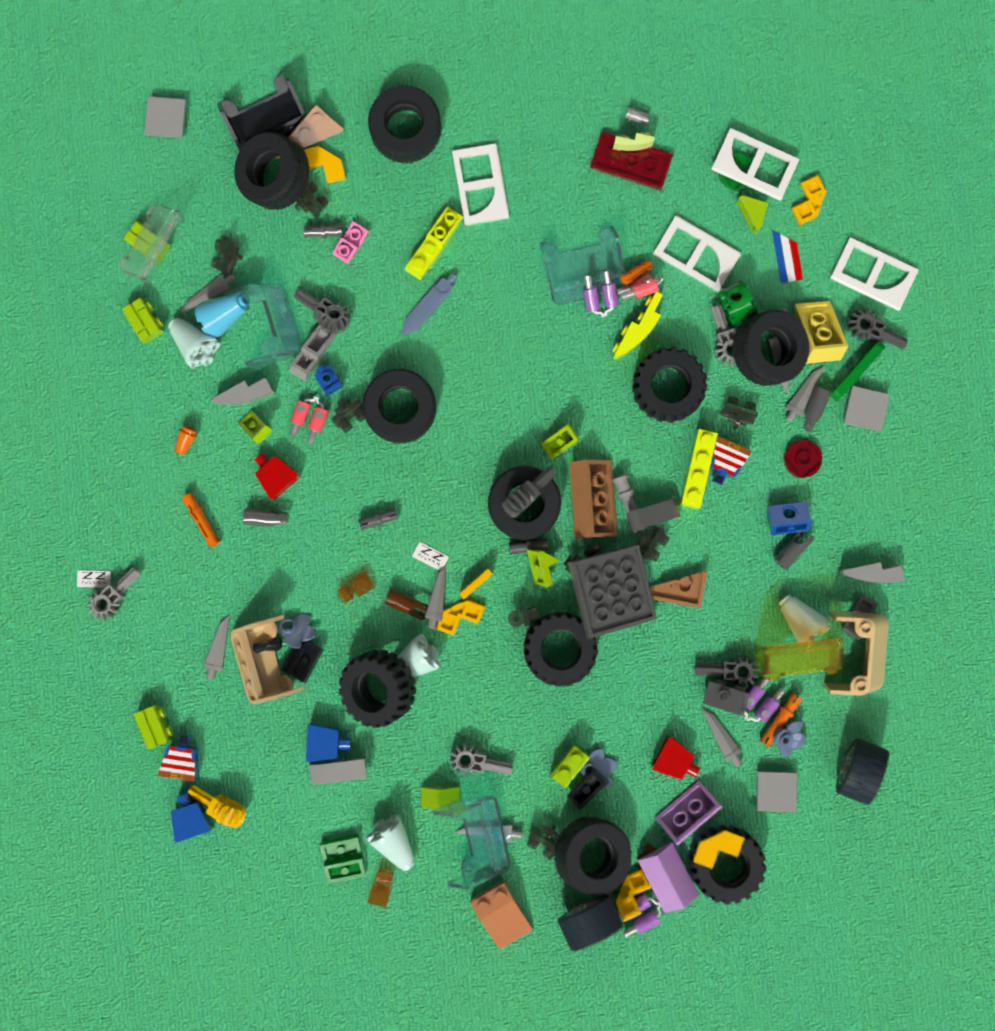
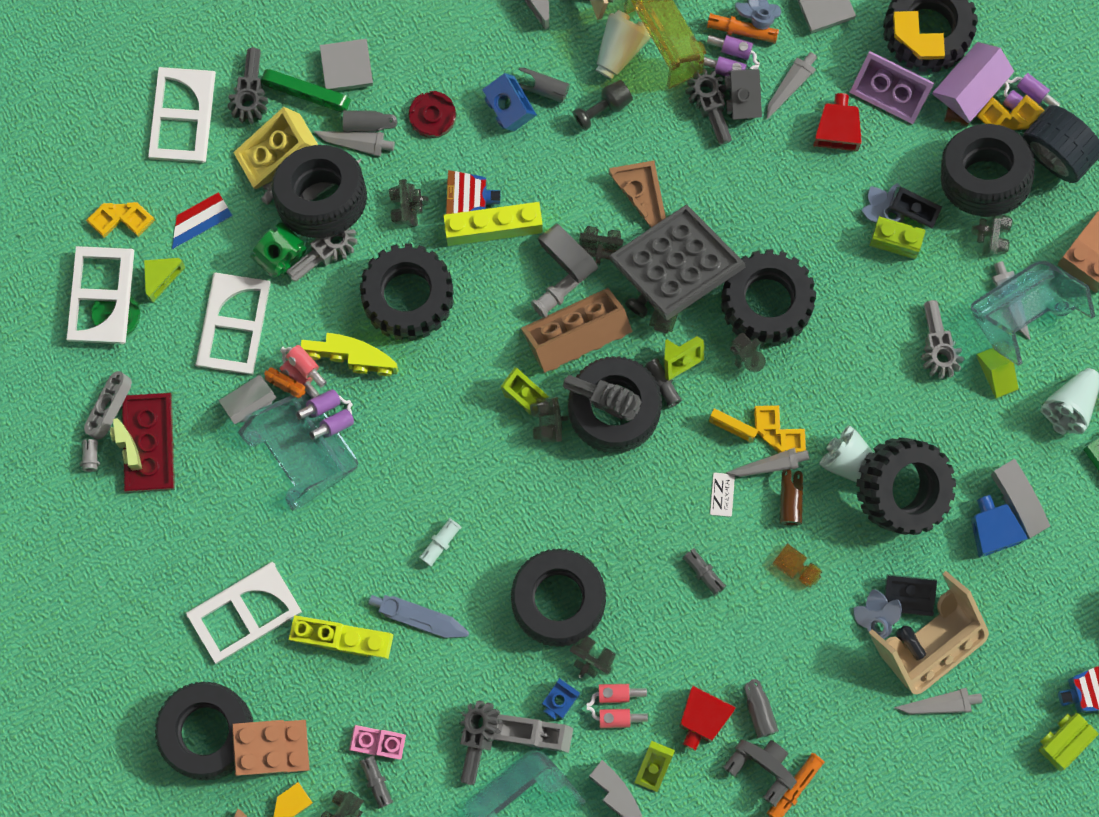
camera: 115 degrees left, 10 degrees down
none -> light grey beam [84,371,132,440]
none -> light grey tile [219,375,276,424]
none -> nougat bracket [232,720,310,776]
none -> light aqua pin [419,518,462,567]
none -> clear smoke hips [530,397,569,442]
none -> pearl dark grey piece [573,80,633,131]
none -> dark grey connector [722,740,797,807]

